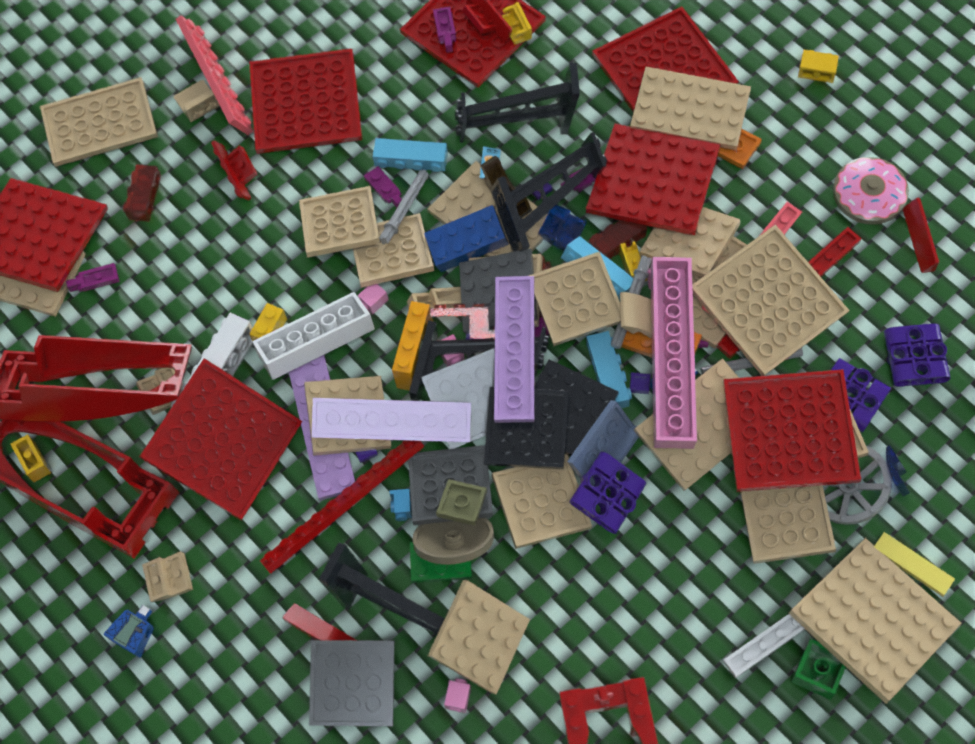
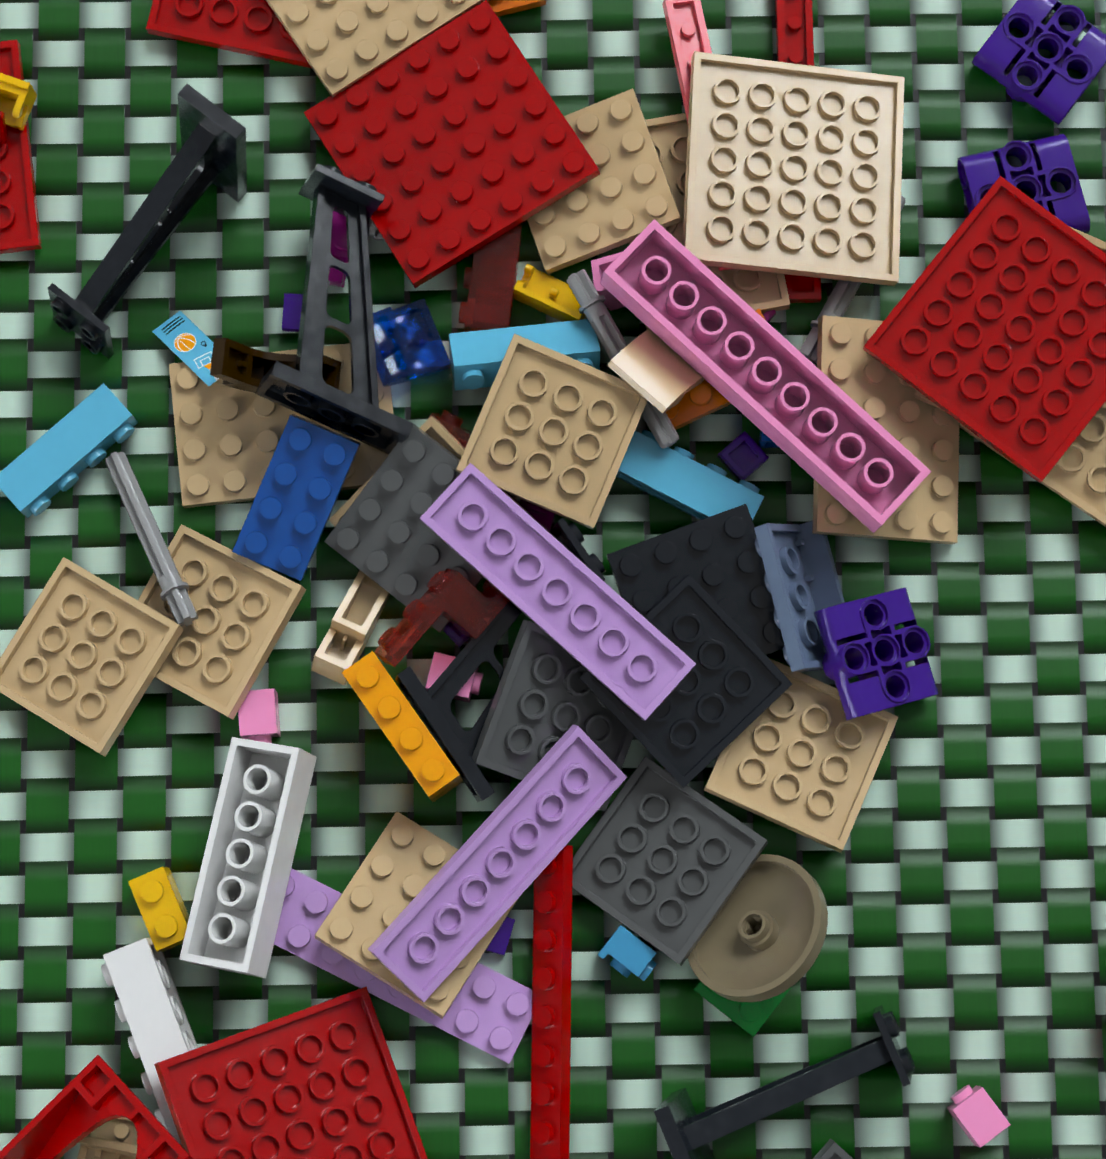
camera: 55 degrees left, 15 degrees up
magenta hinge [364,166,402,208] -> none
tan plate [428,580,530,694] -> none
olive plate [436,479,487,526] -> none

